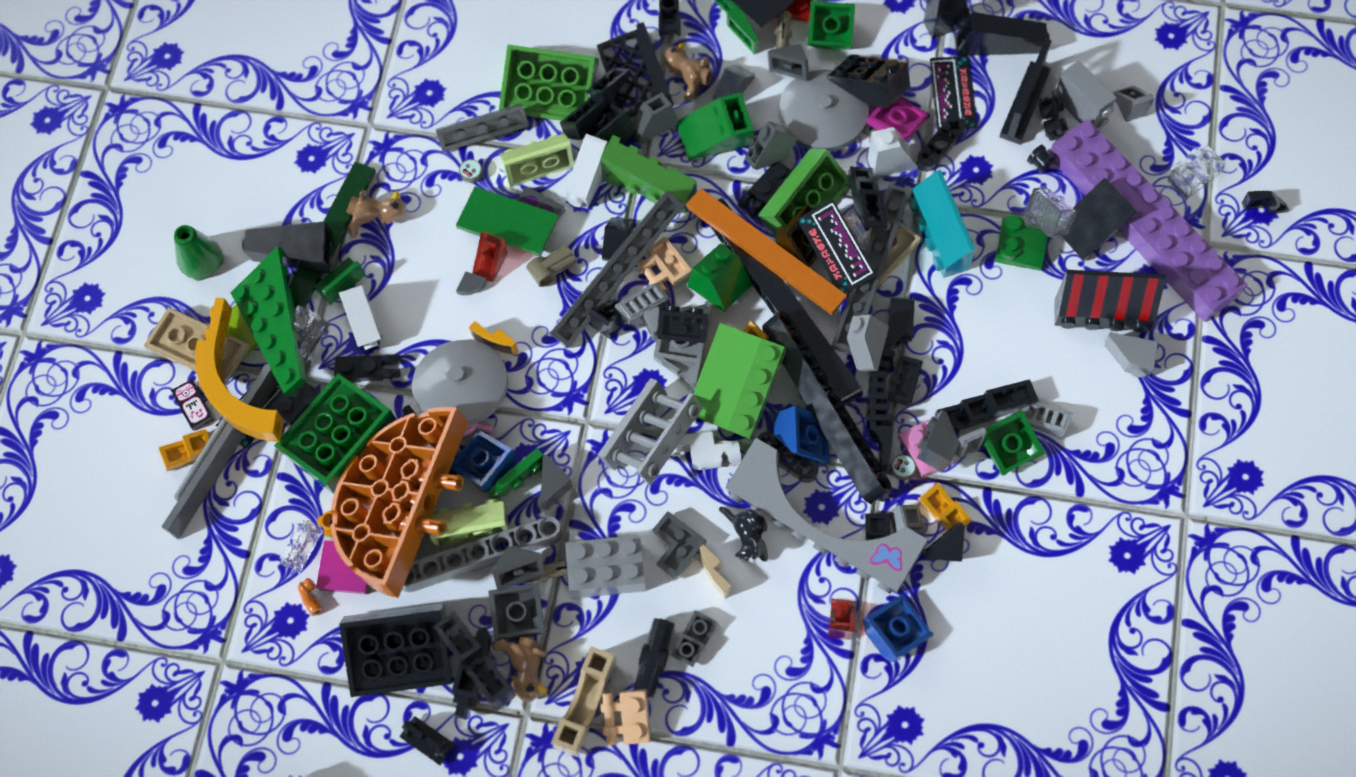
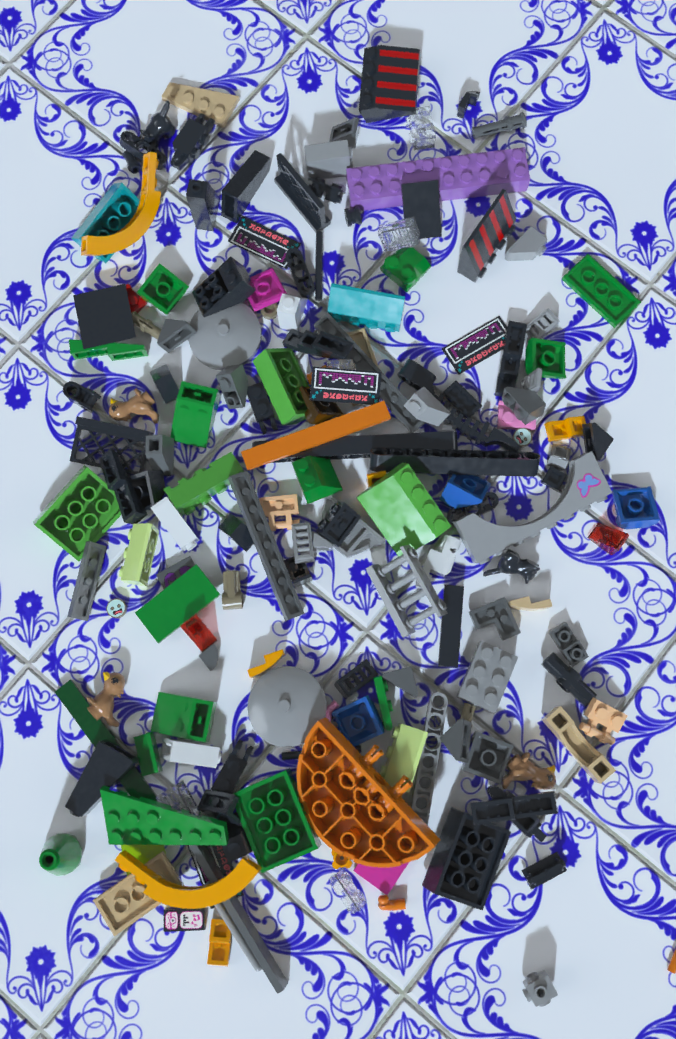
camera: 60 degrees left, 10 degrees up
none -> green slope [150,692,217,742]
none -> black panel [197,789,241,825]
none -> black bar [315,231,323,301]
none -> black slope [334,659,378,700]
none -> black slope [359,45,421,123]
none -> black slope [438,584,464,668]
none -> black sticker [442,315,507,375]
none -> dark grey pin [472,112,527,139]
none -> green tile [562,254,641,328]

